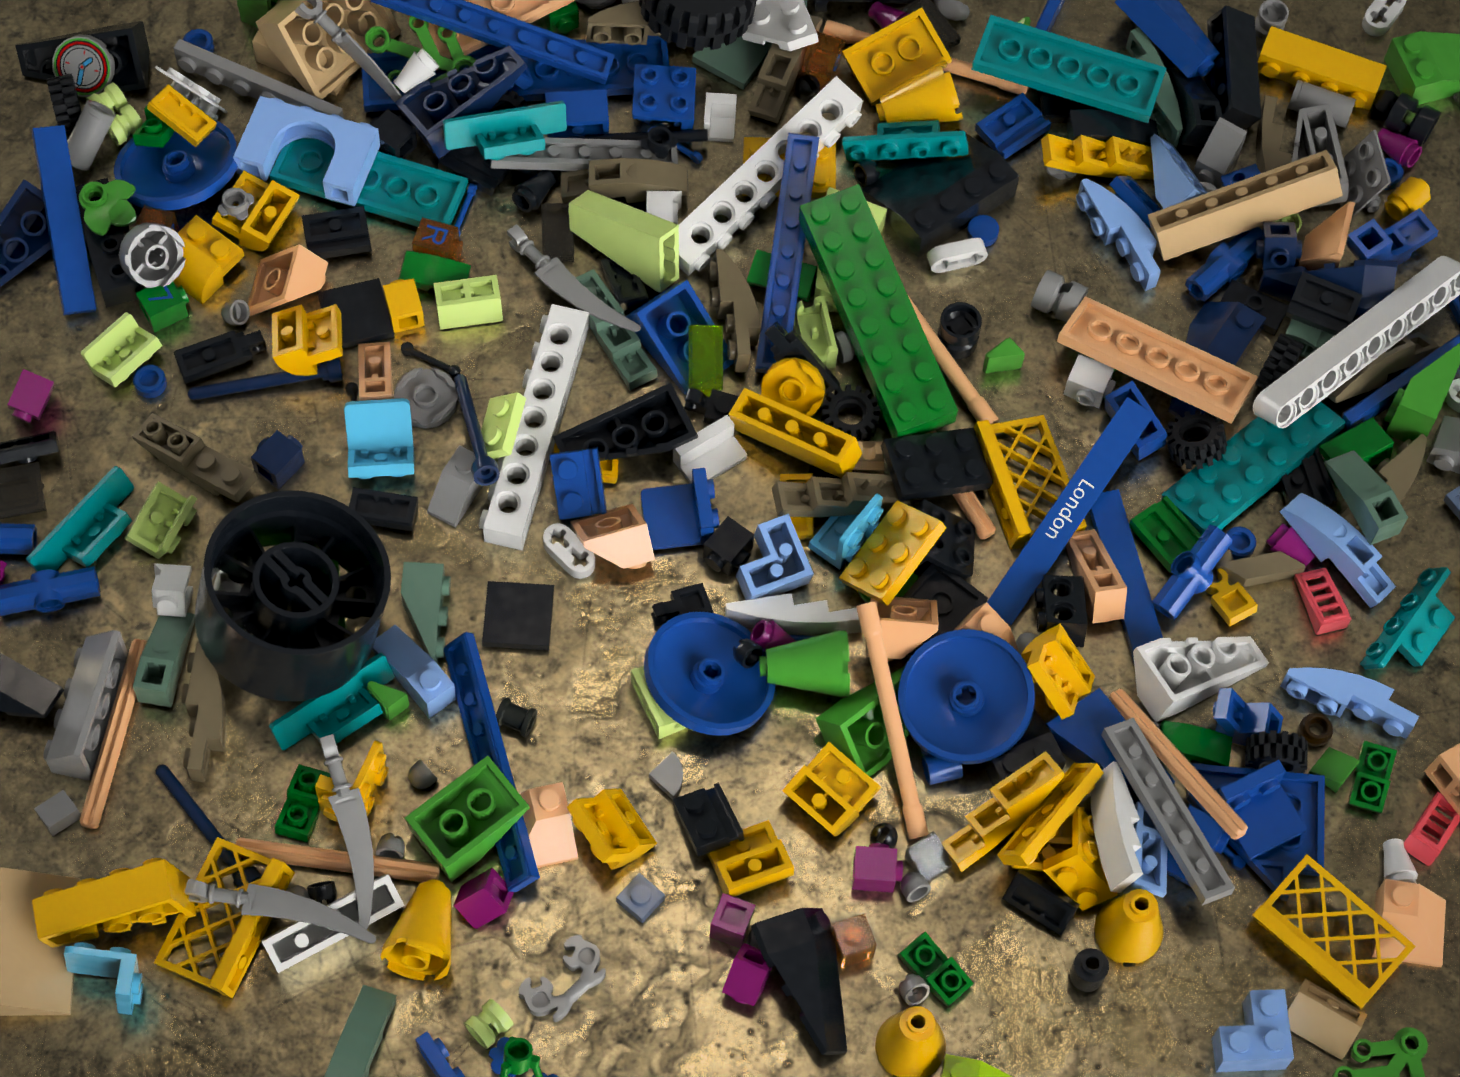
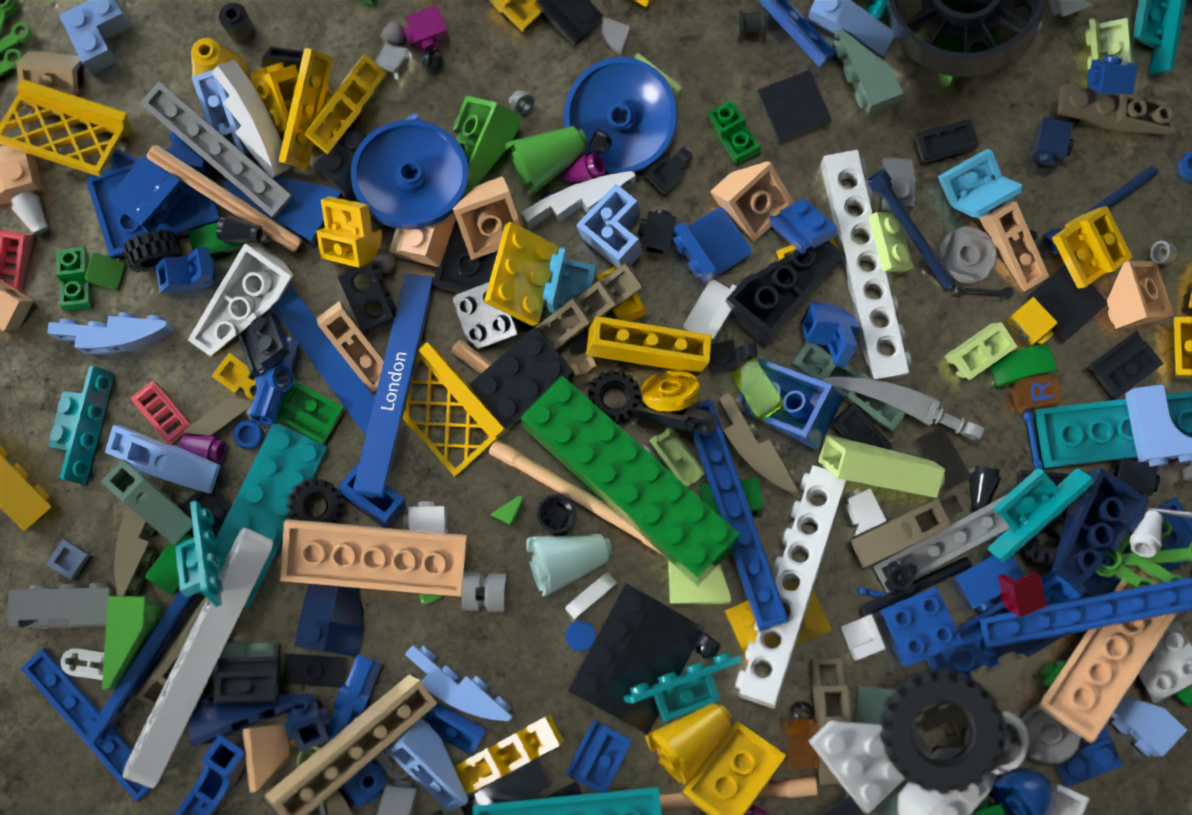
camera: 165 degrees right, 15 degrees up
black hinge [173,330,267,384] -> none
white beam [543,523,595,579] -> none
yellow brick [782,742,881,837] -> none
light nougat piece [856,602,929,840] -> none
black tyre [1256,333,1304,389] -> none
dark brown plate [1299,713,1333,747] -> none
none -> teal bracket [175,500,223,607]
none -> black cone [216,215,263,244]
none -> black plate [237,310,290,378]
none -> light grey hinge [509,90,534,115]
none -> light aqua cone [526,534,613,596]
none -> green slope [707,99,761,165]
none -> blue brick [800,301,861,367]
none -> dark red panel [998,573,1047,617]
none -> blue brick [1087,54,1138,94]

